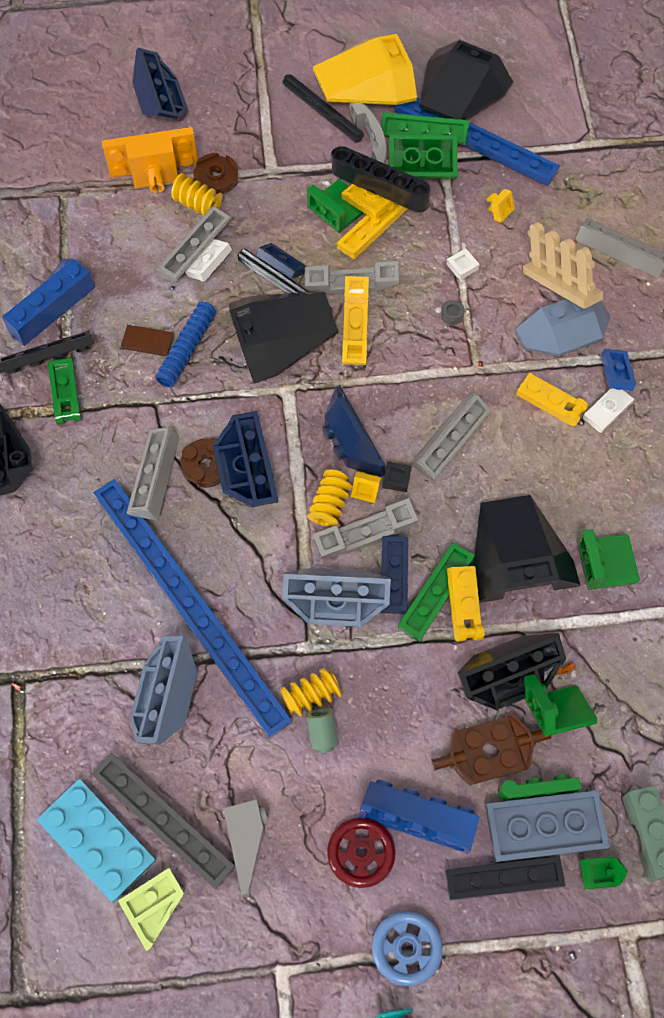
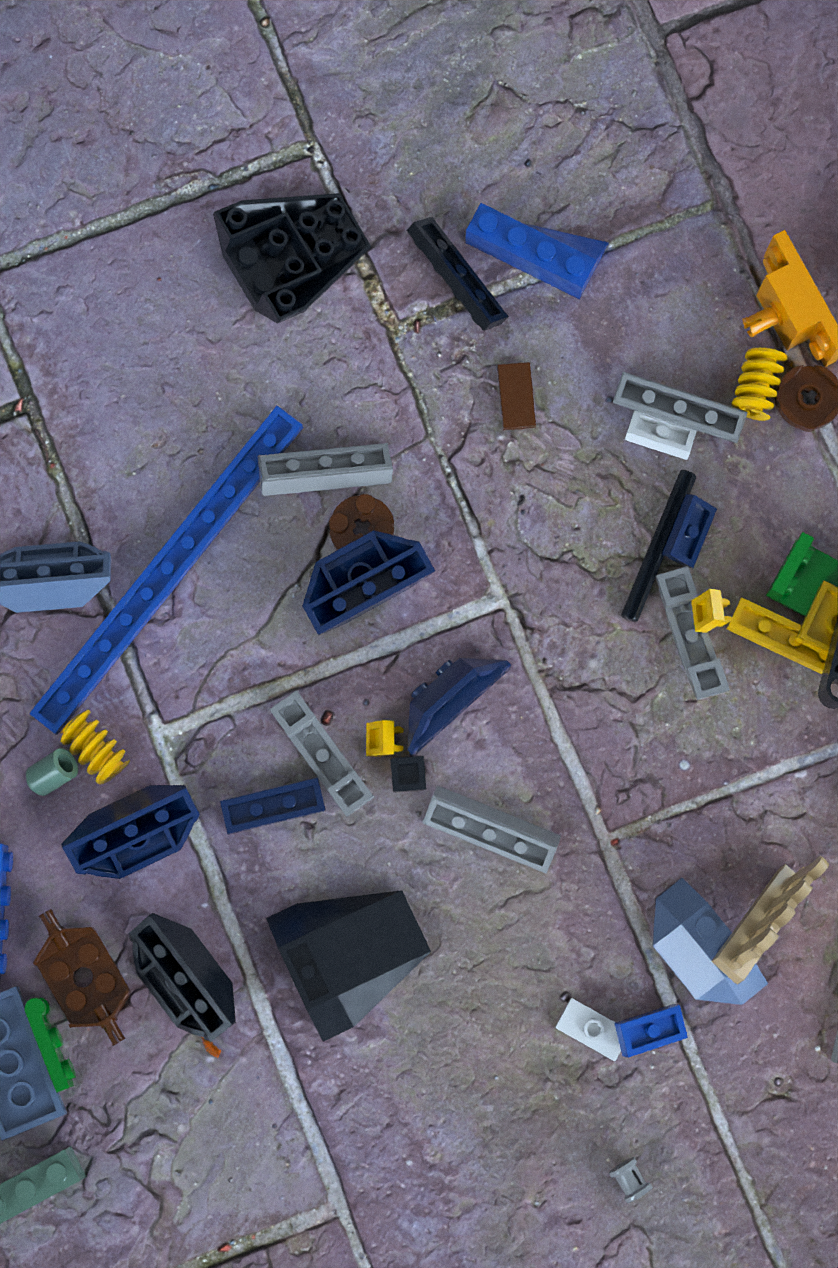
camera: 75 degrees right, 15 degrees up
green plate [48,358,82,425] -> none
blue piece [155,302,217,388] -> none
black wedge [229,292,339,384] -> none
sand blue wedge [282,568,391,627] -> none
yellow piece [307,469,352,526] -> none
yellow slope [342,276,369,365] -> none
green plate [398,542,475,642] -> none
dark grey tile [441,300,465,325] -> none
white plate [446,248,480,280] -> none
yellow plate [447,566,485,642] -> none
yellow plate [516,372,589,426] -> none
green bracket [524,674,597,737] -> none
green bracket [577,529,640,590] -> none
none -> dark blue wedge [61,785,200,879]
none -> yellow tile [691,589,732,633]

